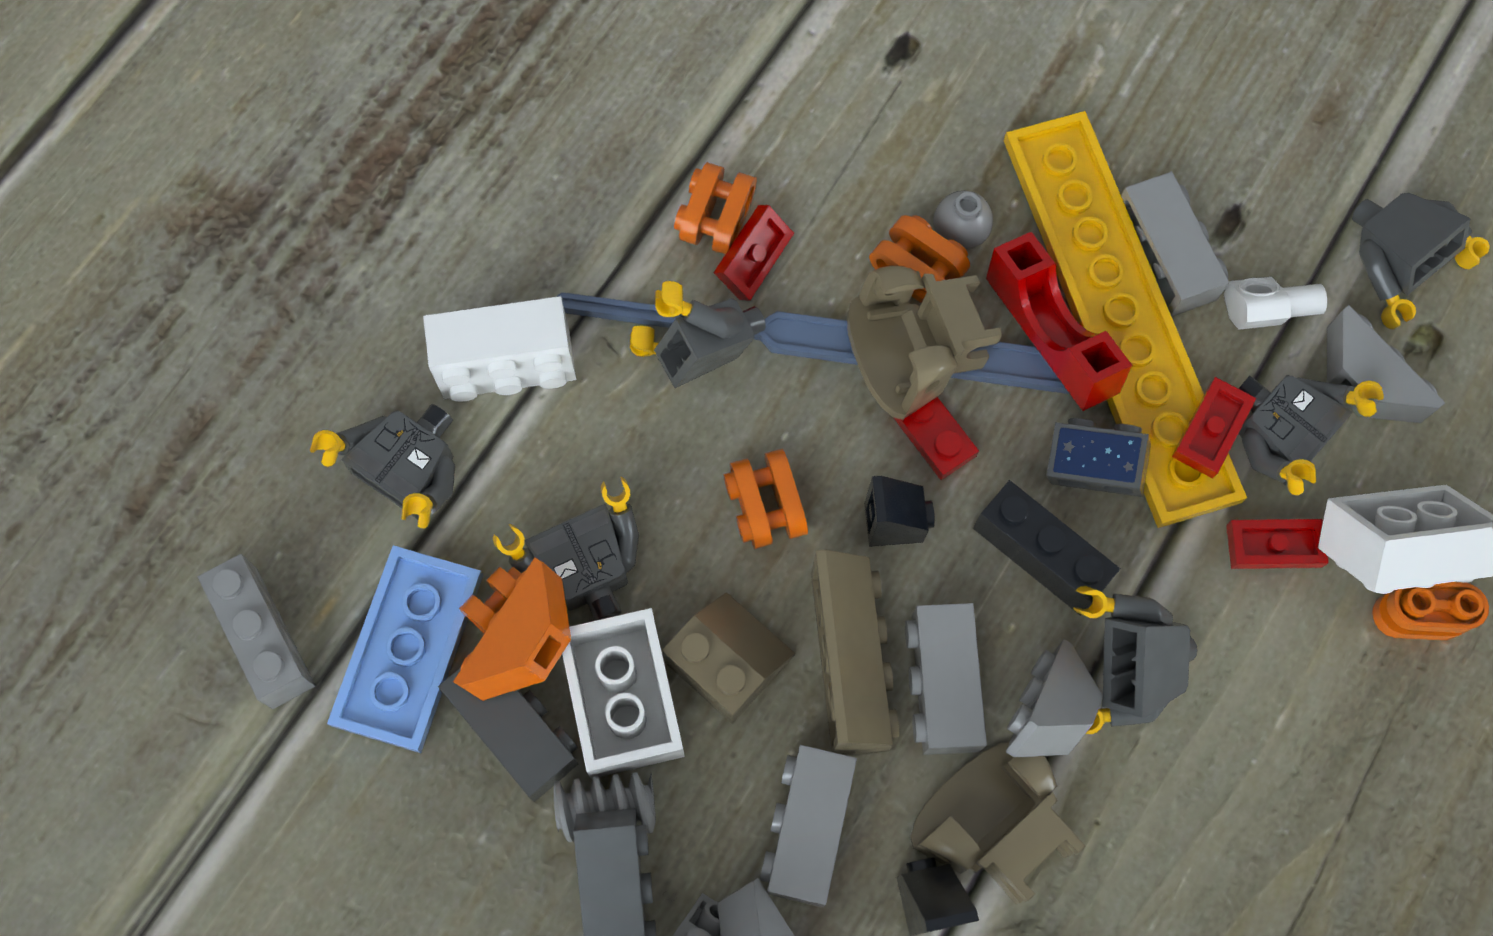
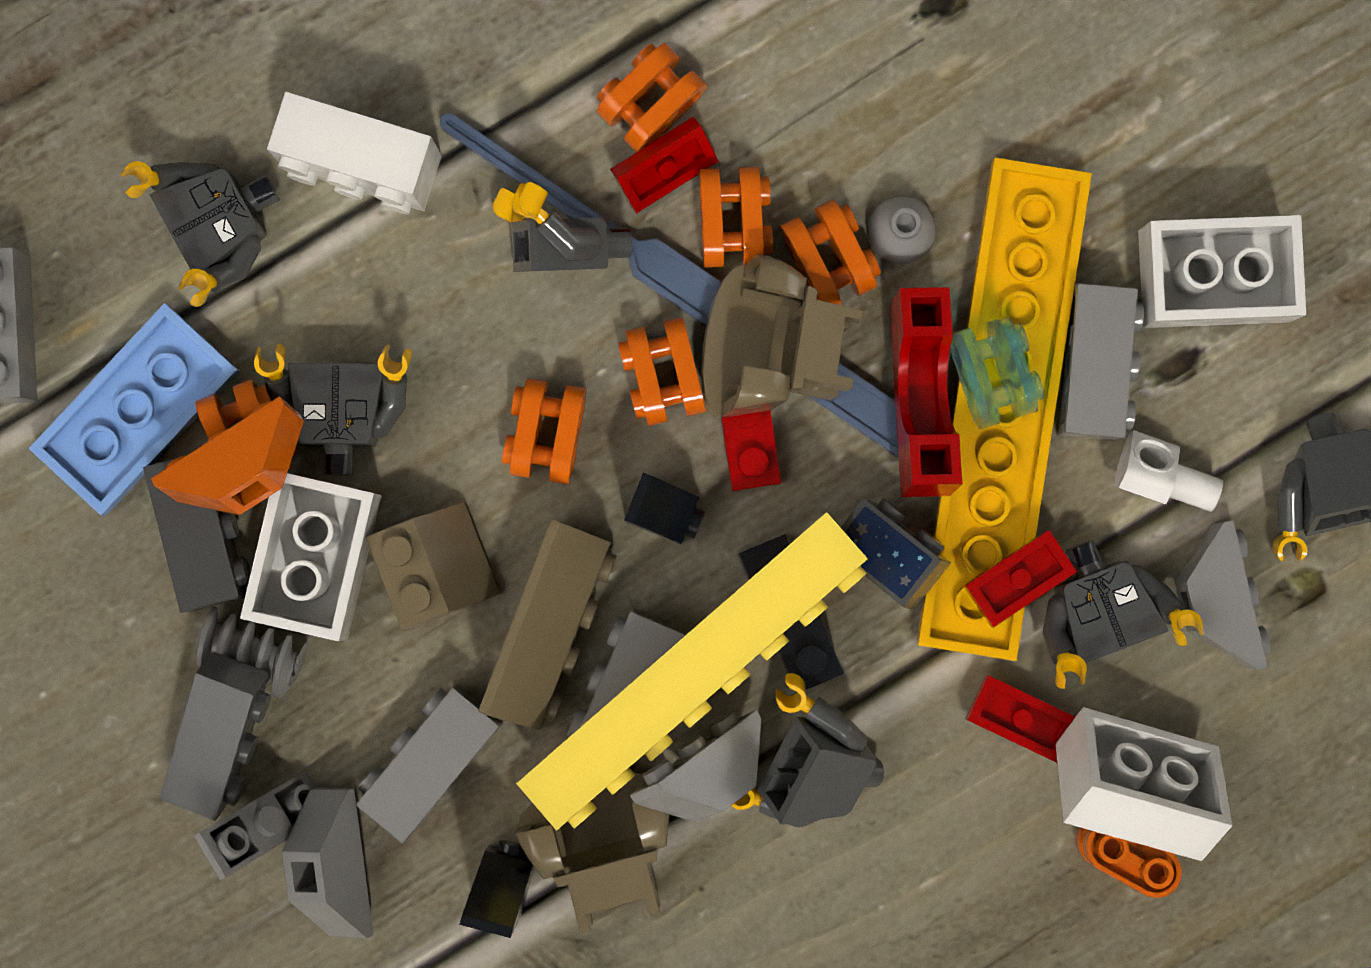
camera: 25 degrees right, 15 degrees up
none -> light yellow brick [516,512,868,831]
none -> orange brick [618,316,706,426]
none -> orange brick [699,166,773,268]
none -> clear light blue brick [950,316,1044,430]
none -> white brick [1138,215,1306,328]

